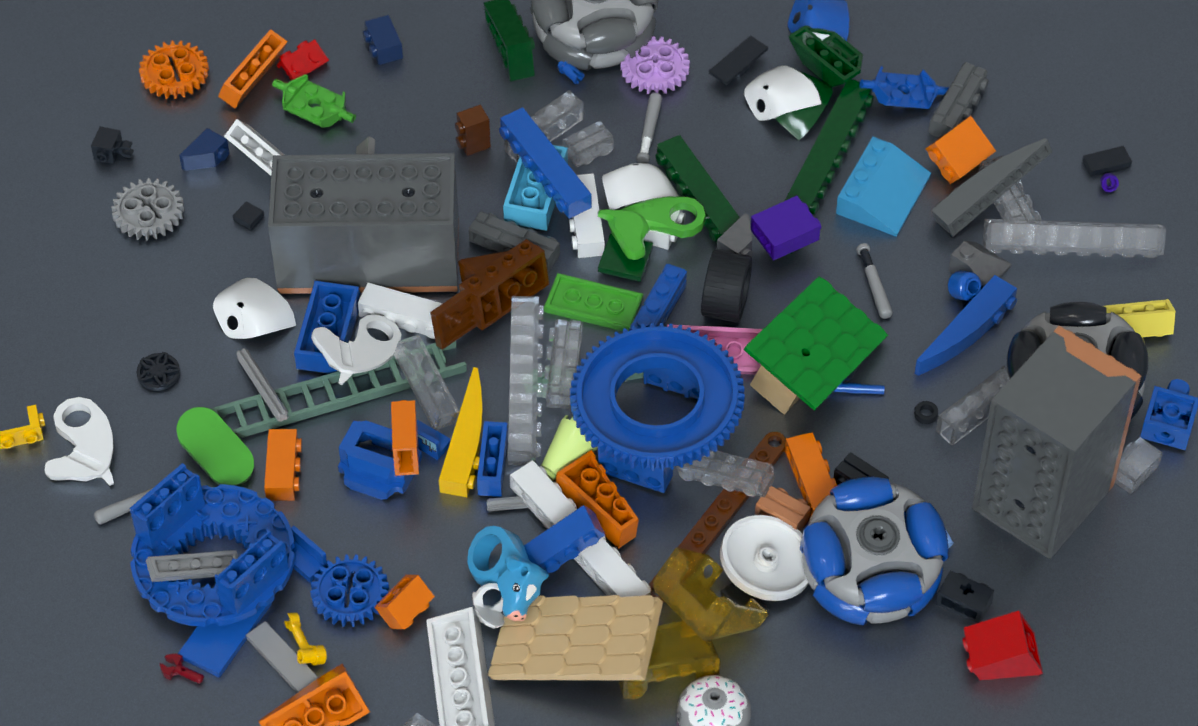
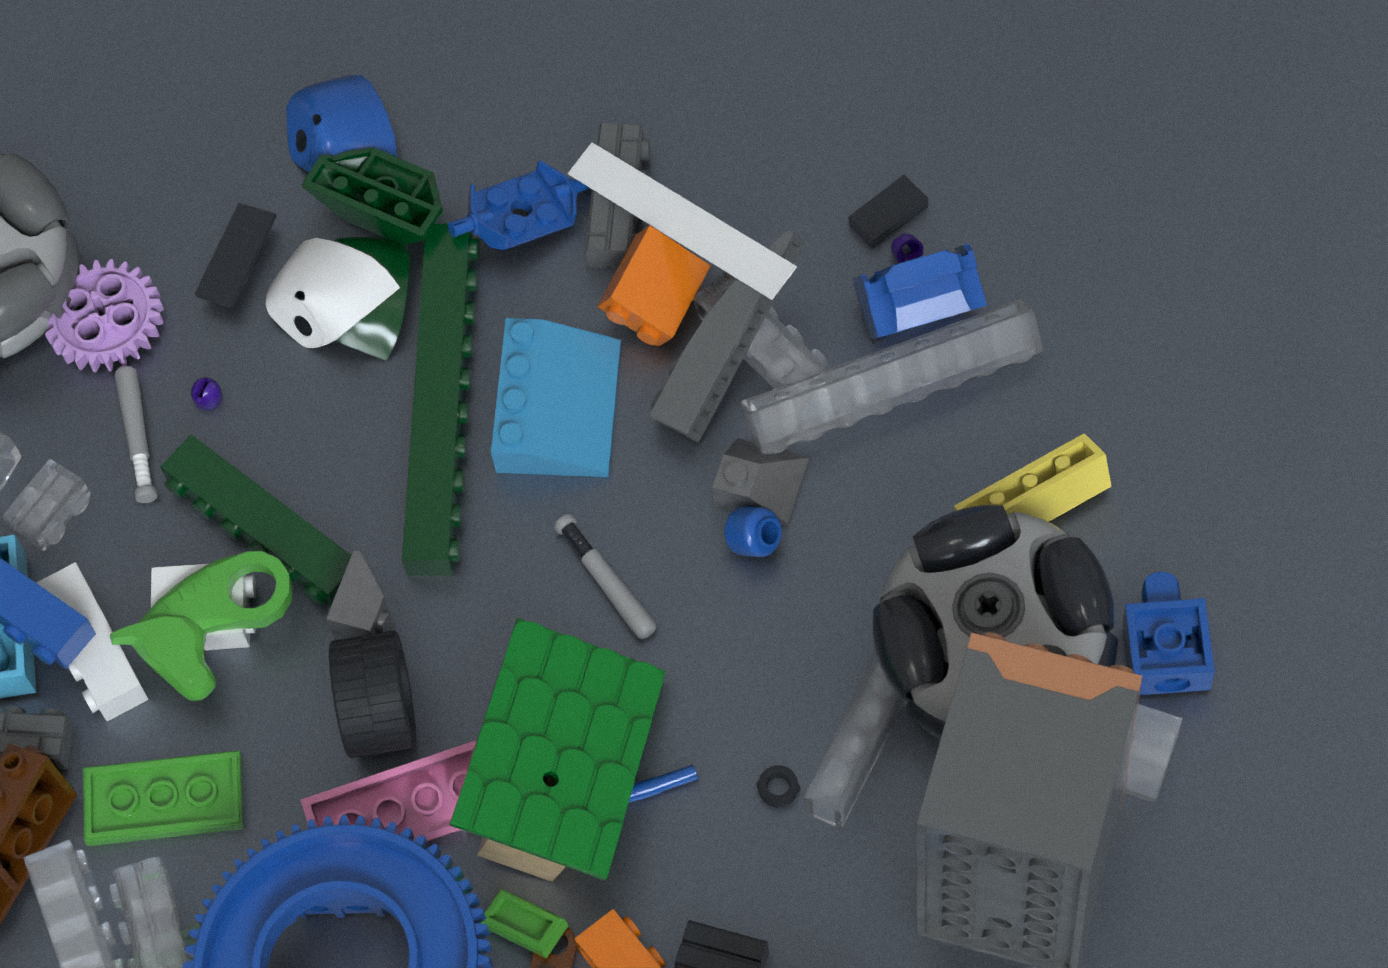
camera: 15 degrees left, 10 degrees up
dark green tile [598,233,653,282] -> none
white piece [602,163,679,210] -> none
blue brick [629,264,687,331] -> none
dark purple brick [750,196,821,261] -> none
blue slope [915,275,1017,376] -> none
none -> dark purple hinge [191,377,223,410]
none -> bright green tile [481,888,569,958]
none -> white sticker [568,142,797,300]
none -> blue piece [853,243,987,339]

